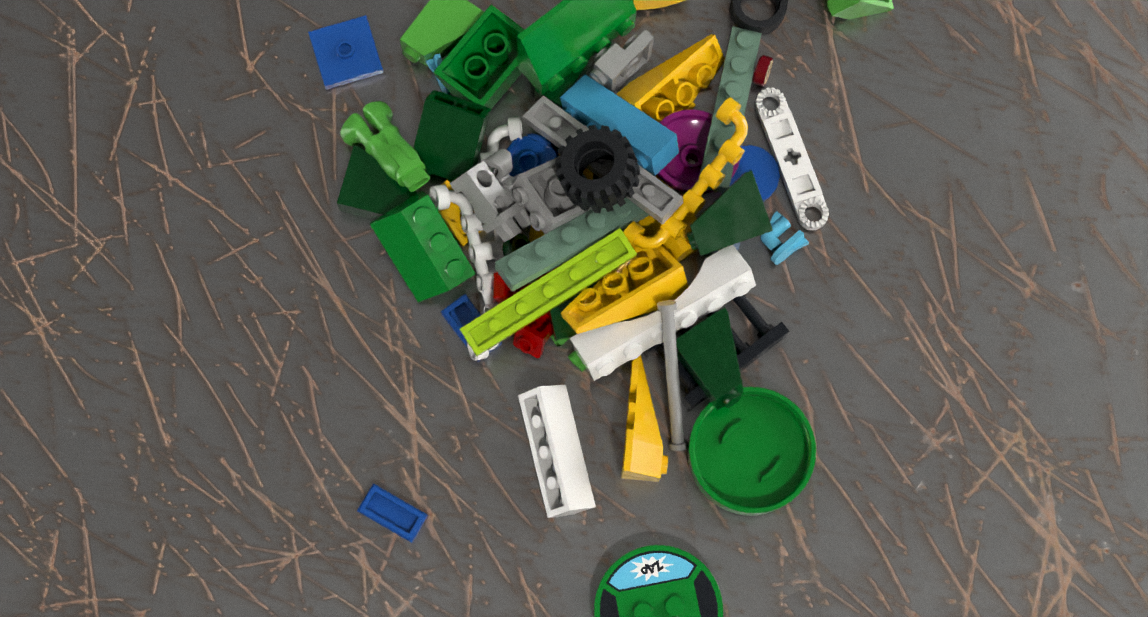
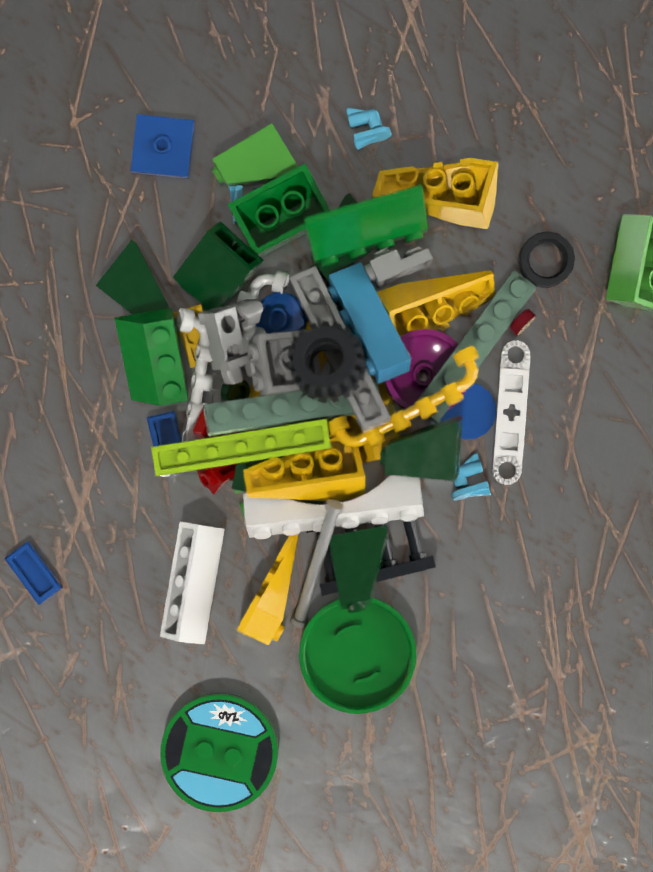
camera: 30 degrees right, 10 degrees up
bright green piece [340,101,430,192] -> none

